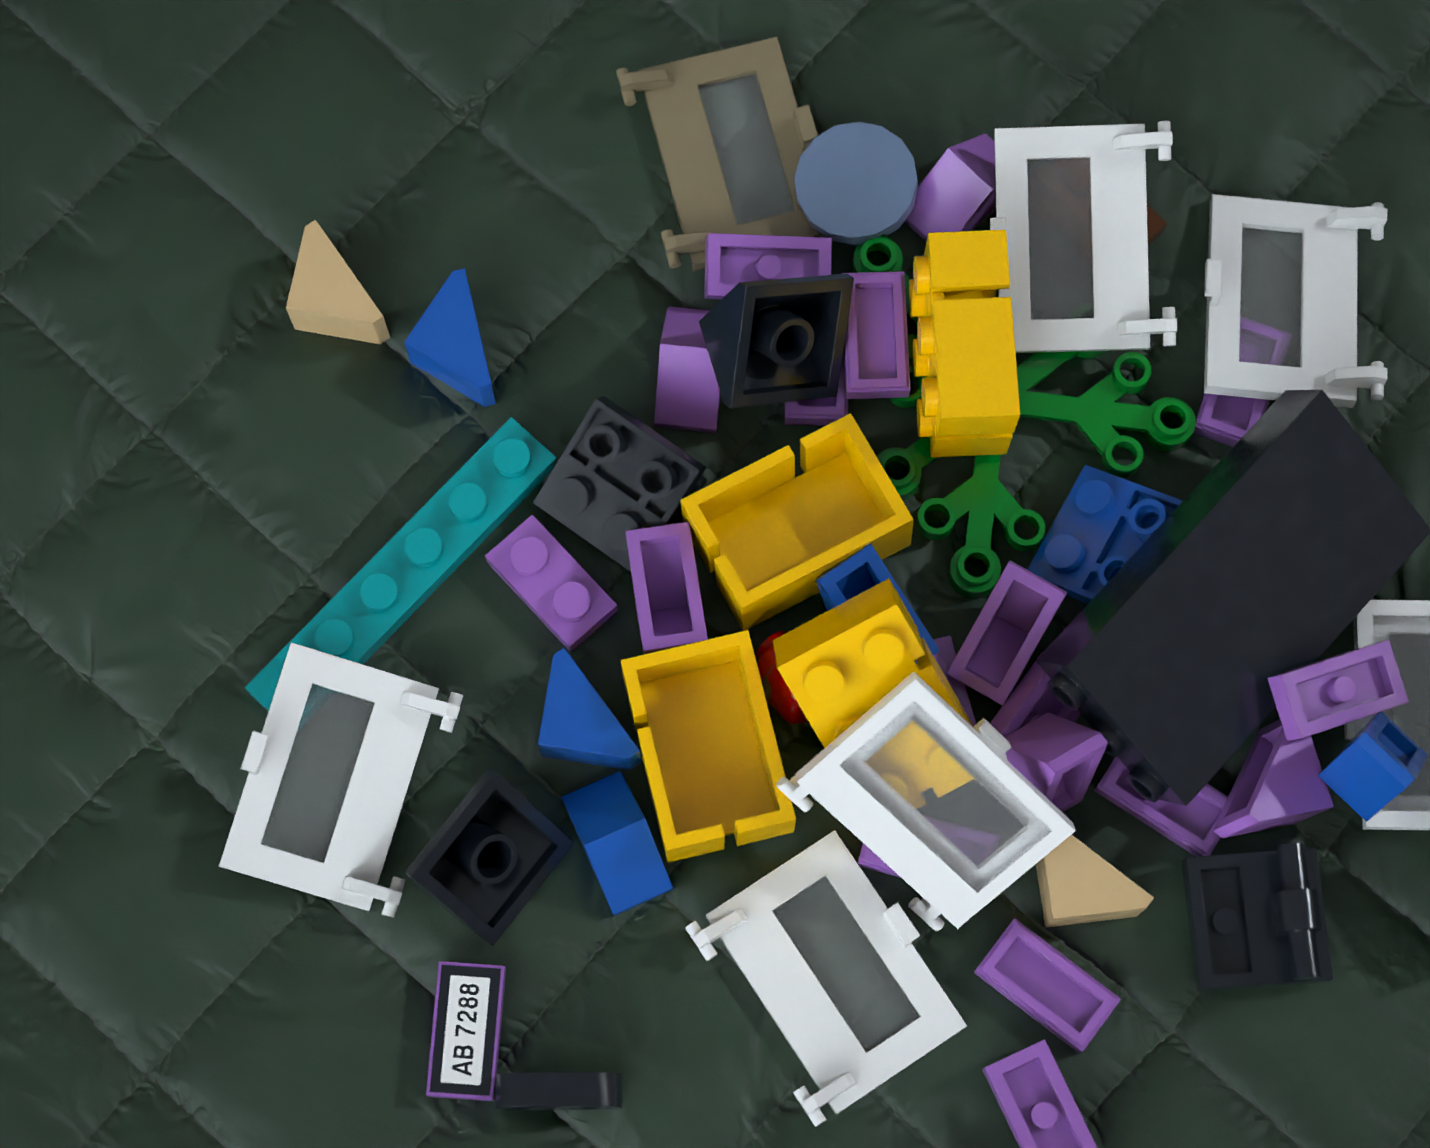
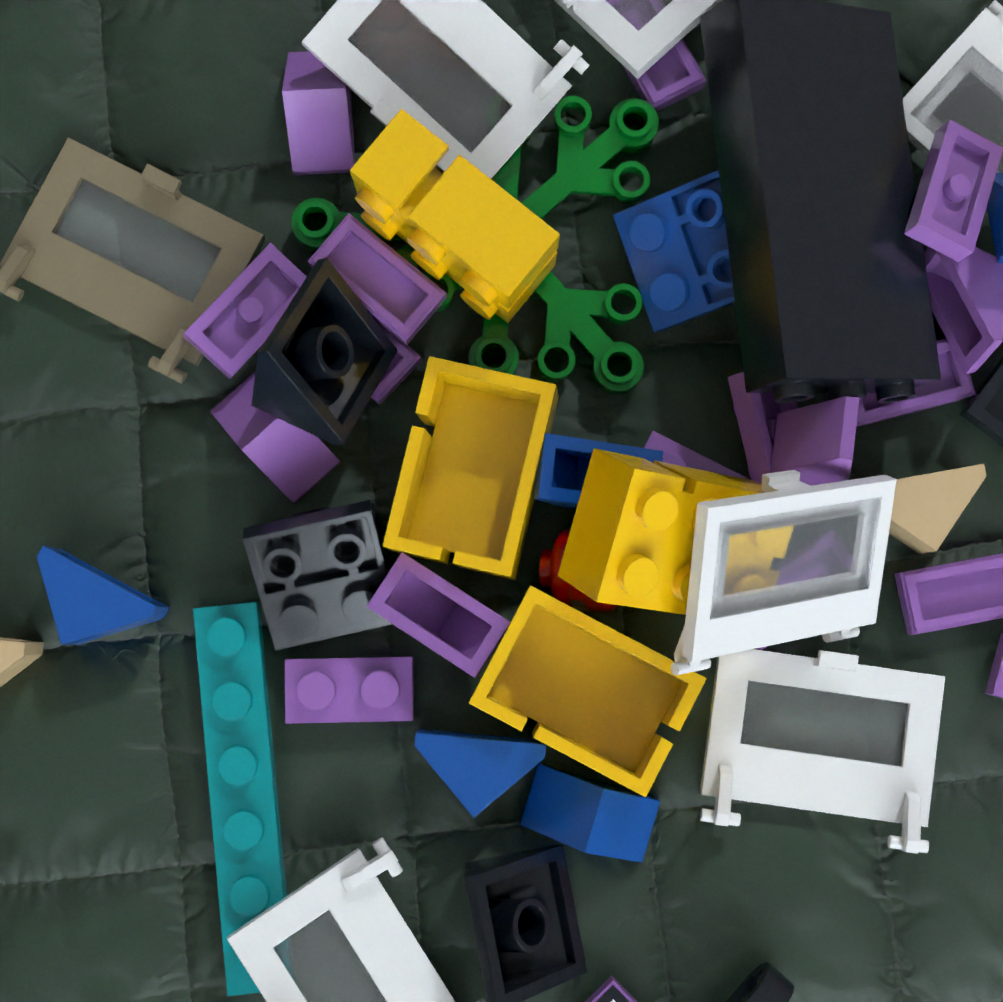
camera: 50 degrees left, 10 degrees up
sand blue tile [794,121,918,245] -> none
medium lavender slope [946,561,1067,705] -> none

